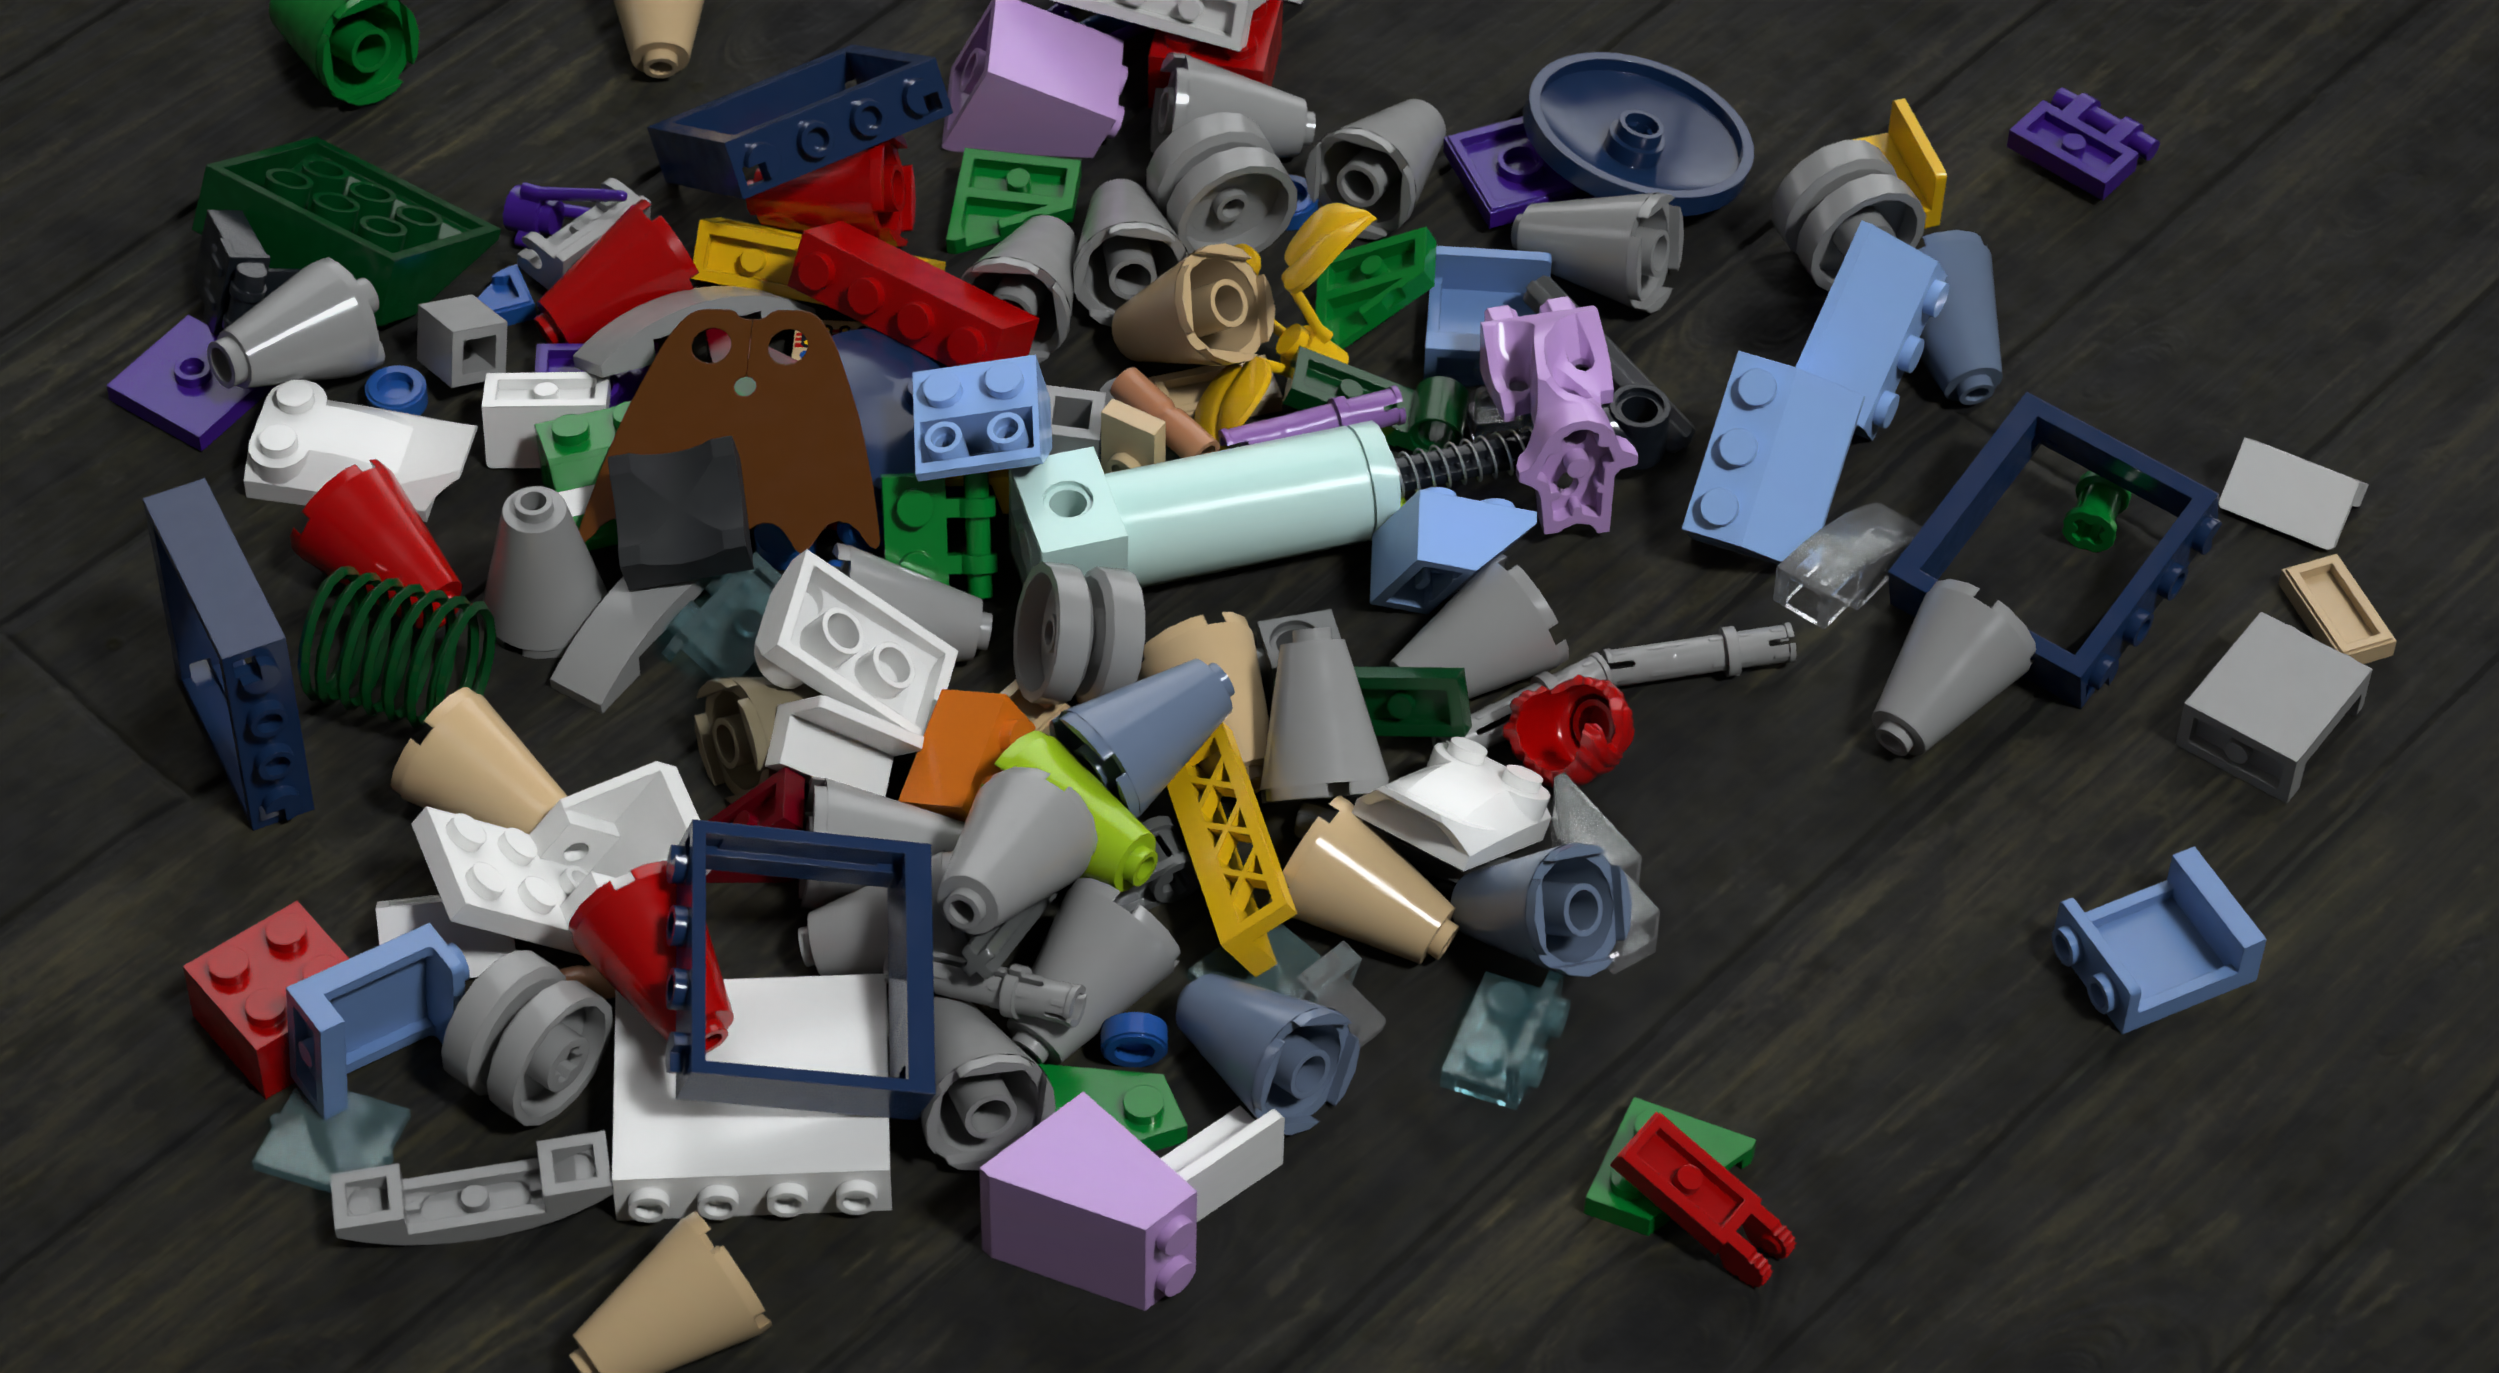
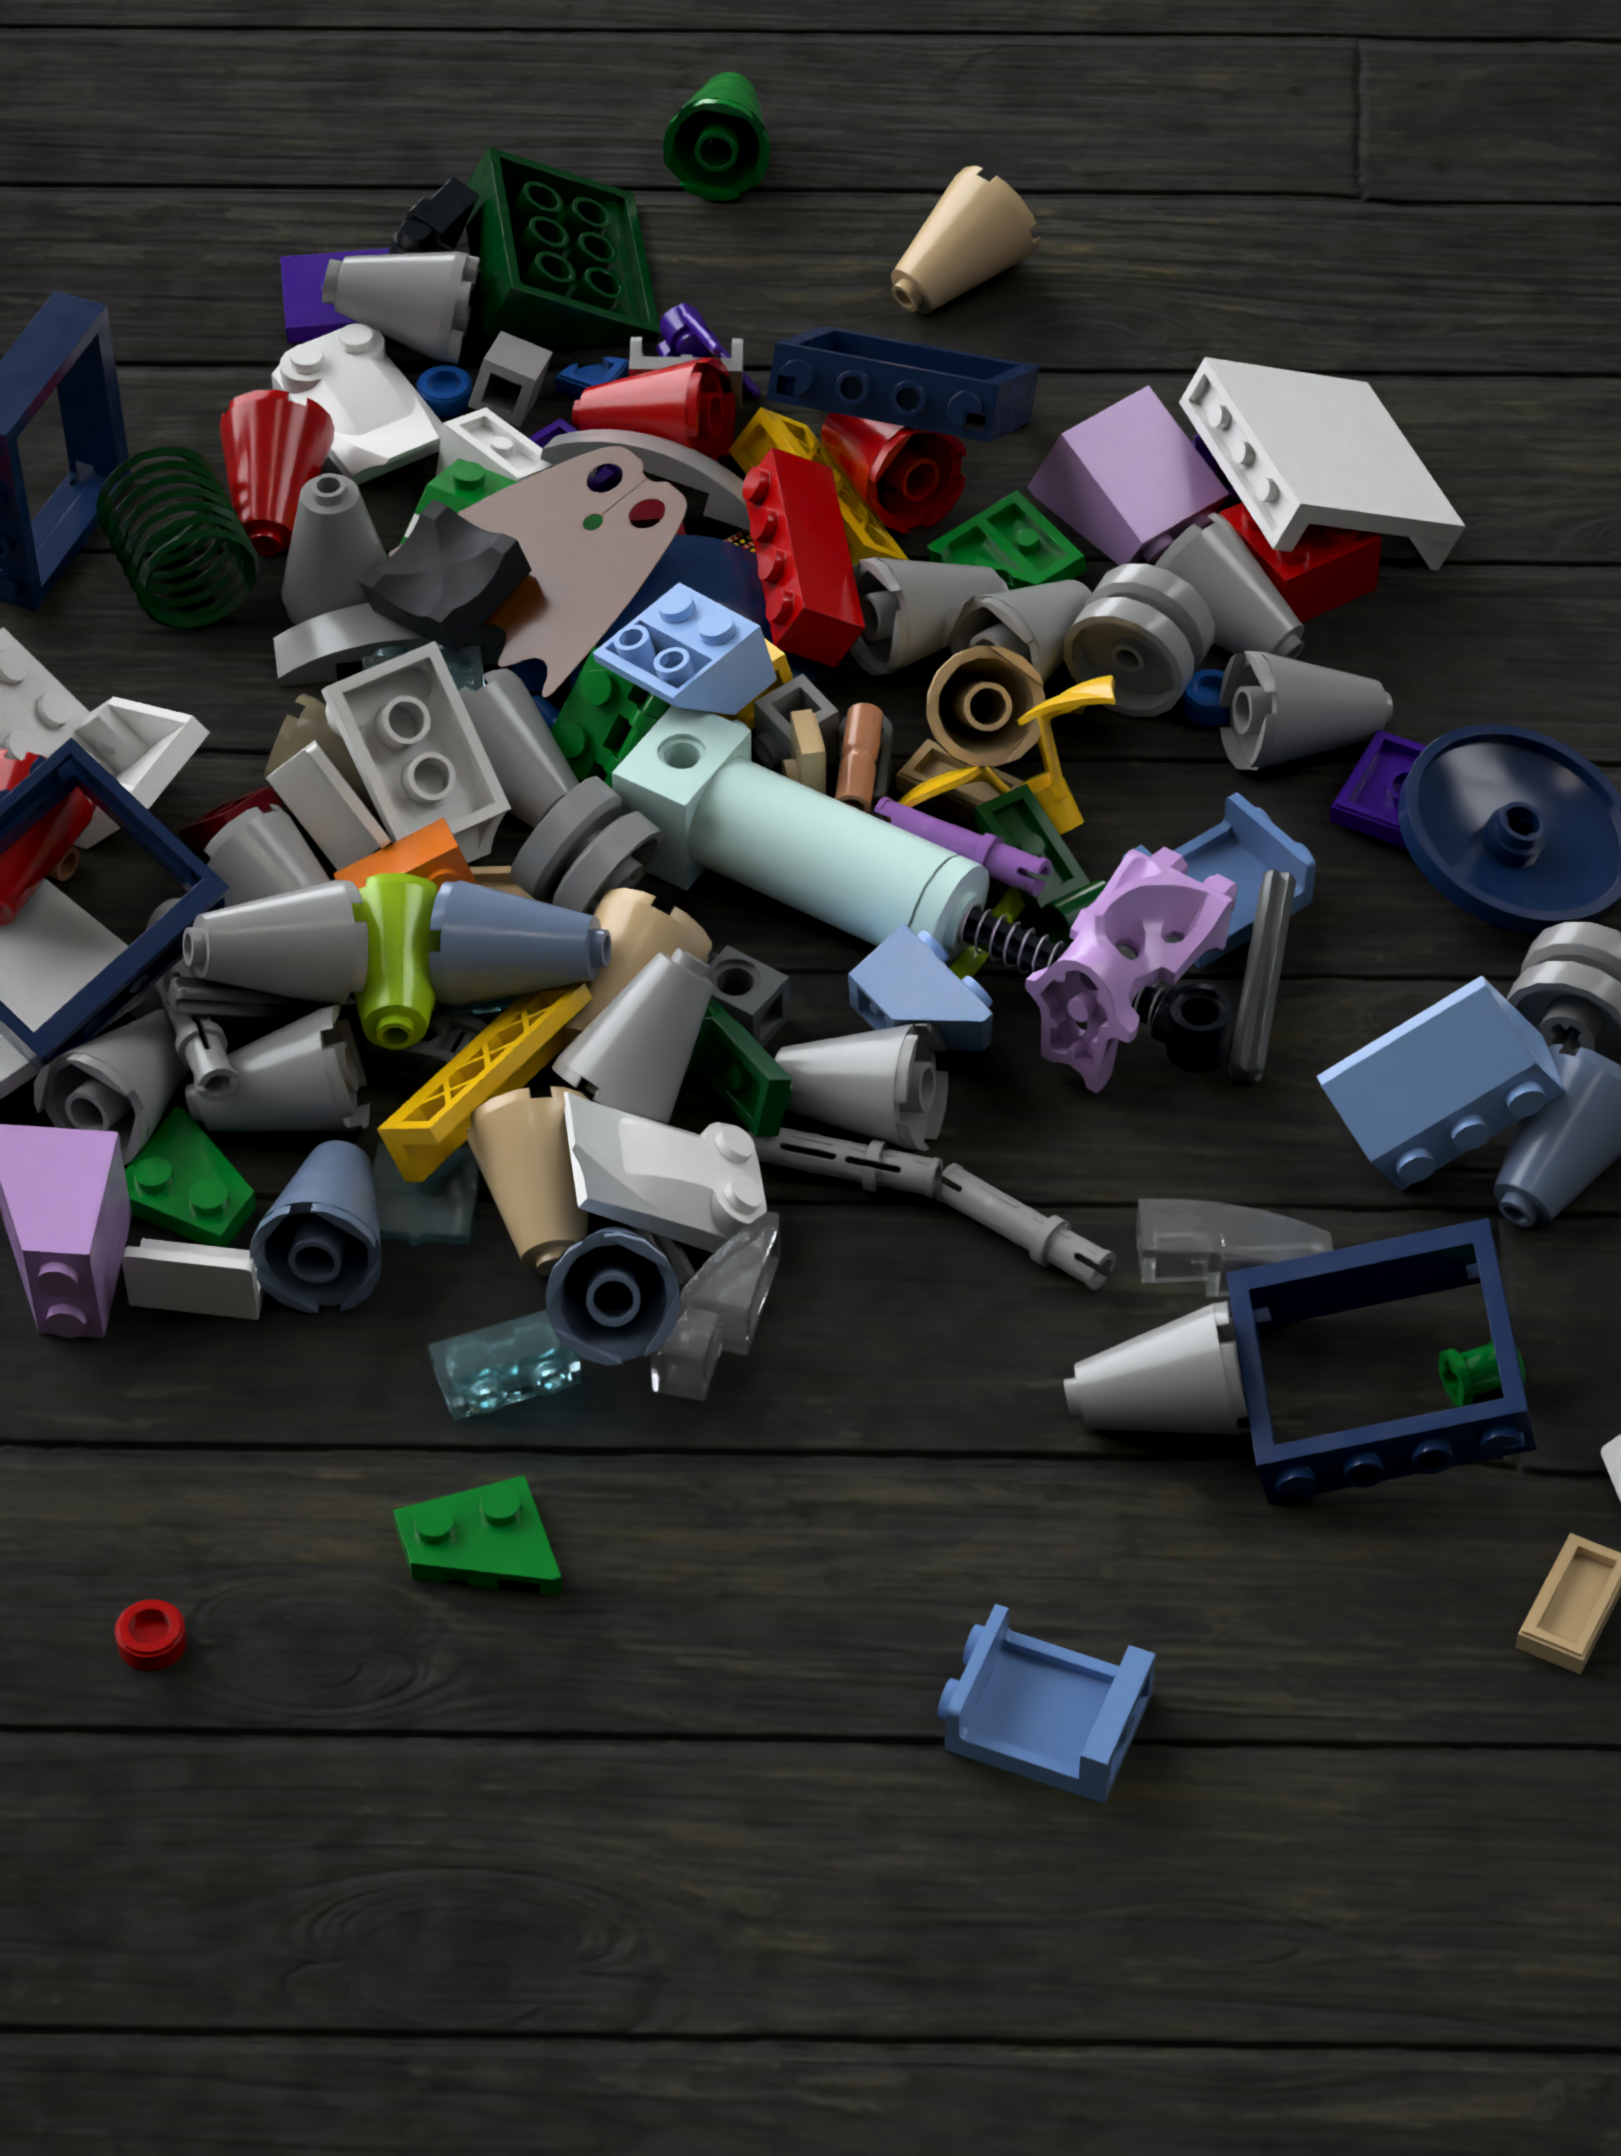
camera: 50 degrees right, 0 degrees up
tan cone [390,687,567,834] -> none
blue tile [1100,1012,1168,1067] -> none
clear panel [1289,941,1386,1048] -> none
green wing [1315,226,1437,349] -> none
red hair [1503,675,1635,789] -> none
light grey cone [1511,193,1684,313] -> none
red hinge [1610,1112,1797,1288] -> none
light blue slope [1682,351,1865,574] -> none
light grey panel [2175,612,2372,804] -> none

